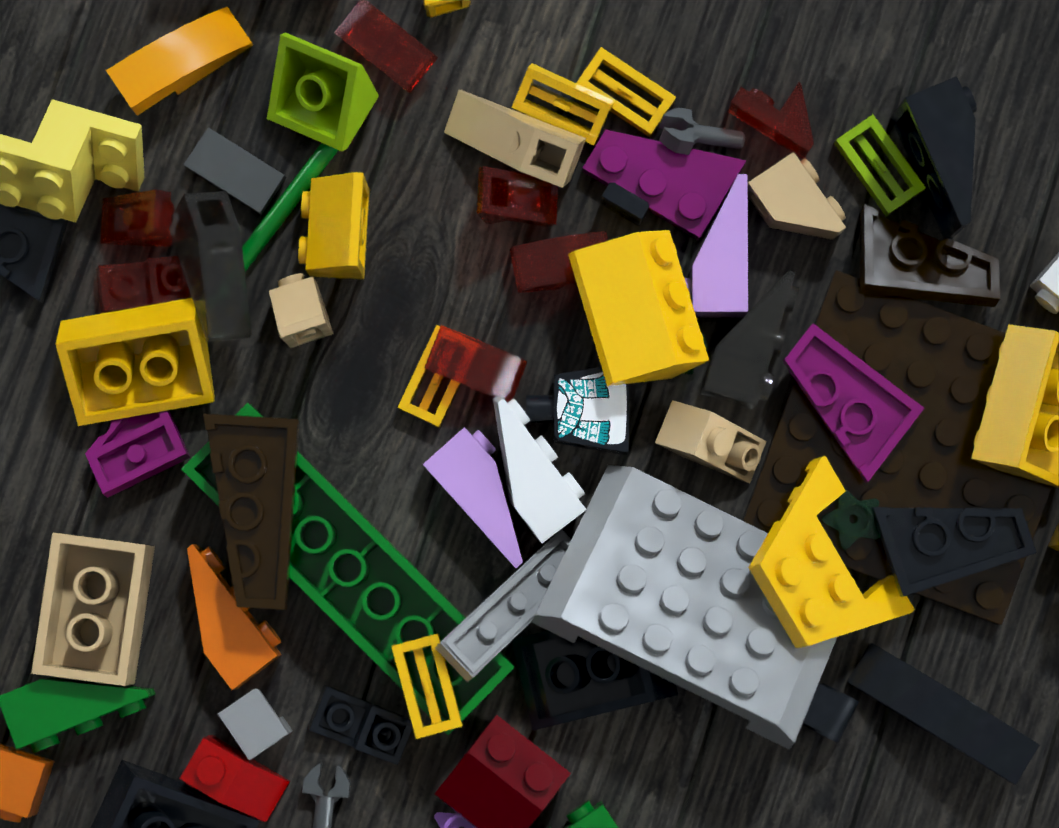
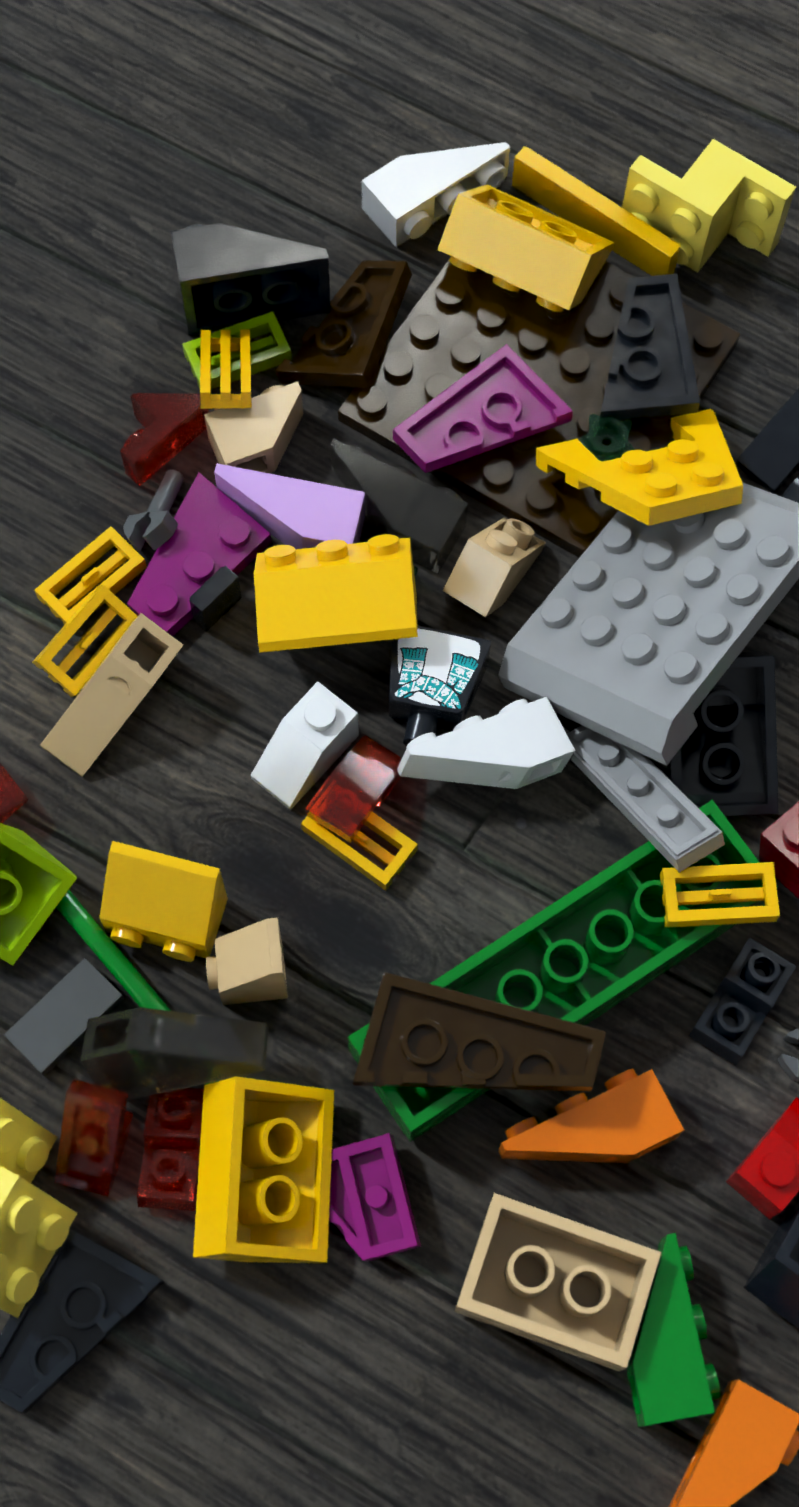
camera: 80 degrees left, 15 degrees down
light grey panel [218,688,293,761] -> none
lavender slope [423,427,523,569] -> none
clear red slope [477,166,558,227] -> none
clear red slope [510,231,608,293] -> none
none -> yellow tile [200,329,251,409]
none -> white slope [251,681,359,810]

